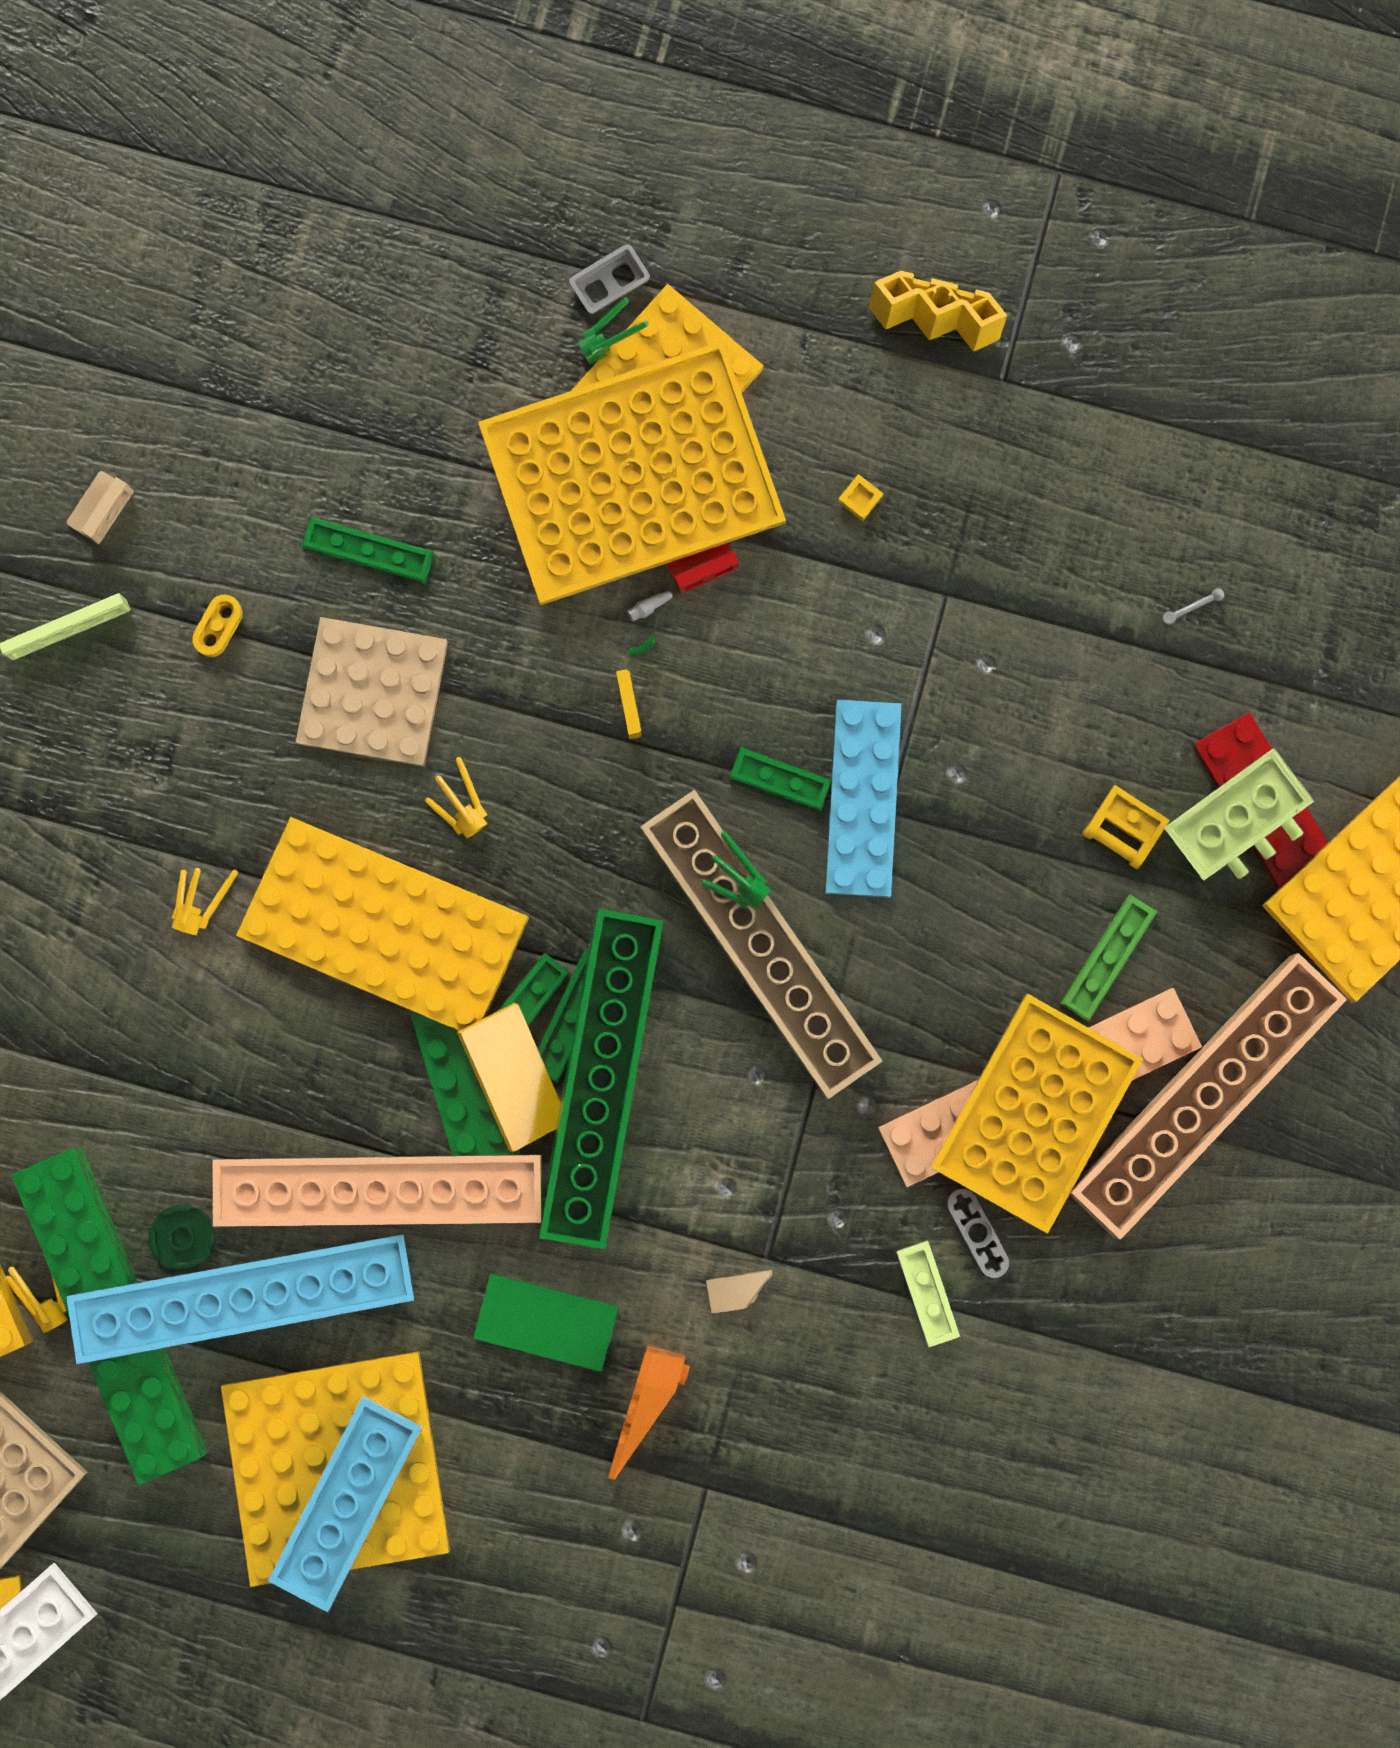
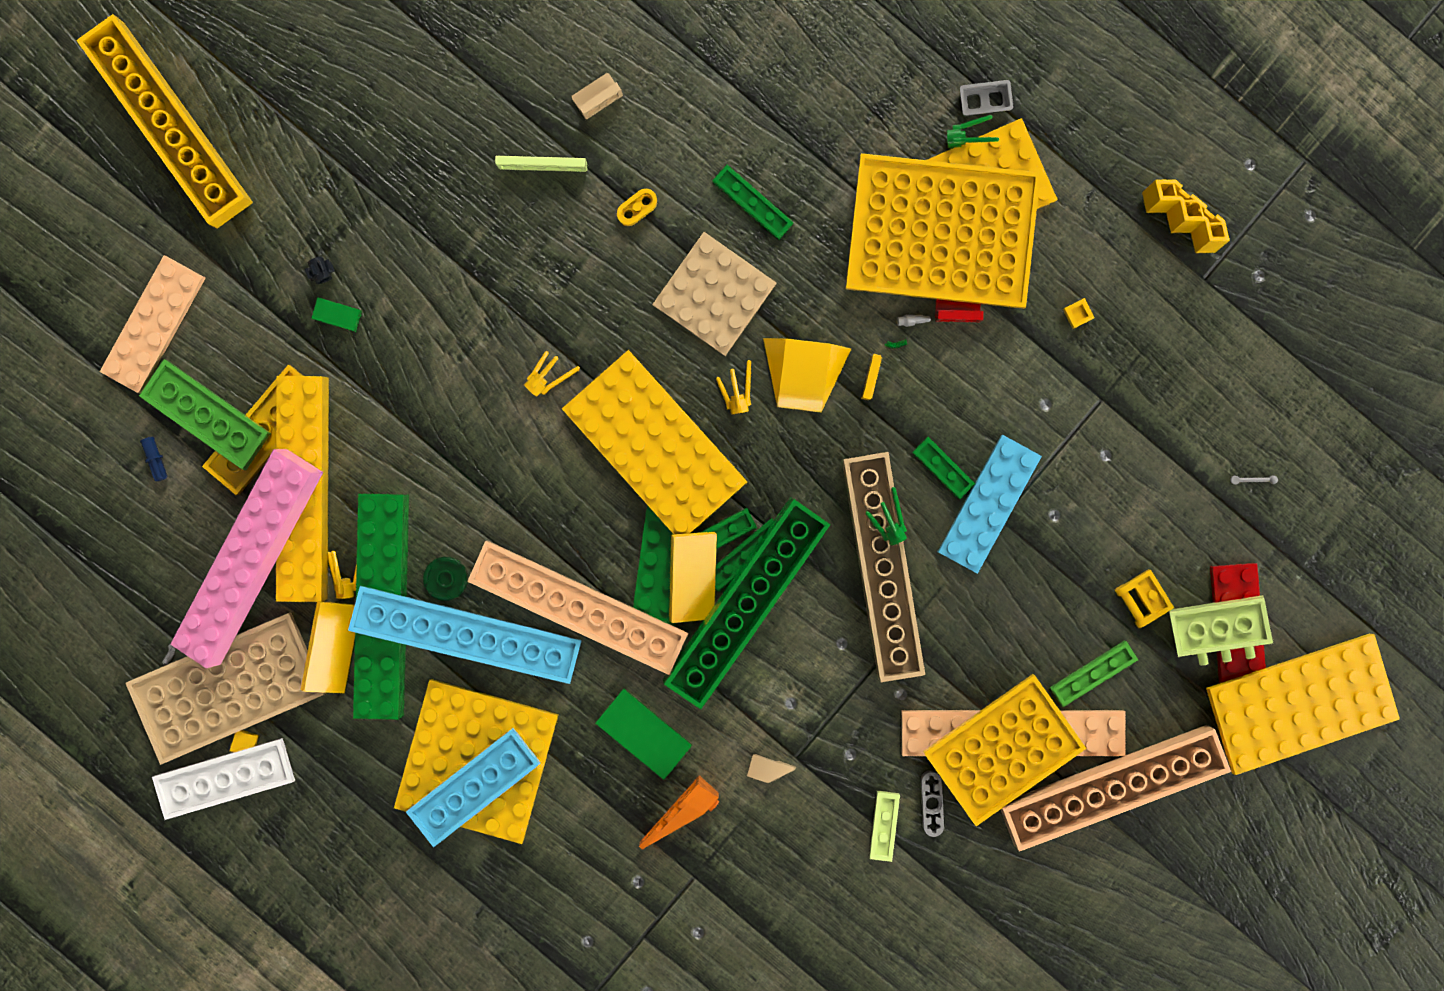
camera: 30 degrees right, 5 degrees up
none -> yellow tile [300,601,355,693]
none -> yellow wedge [763,338,851,412]

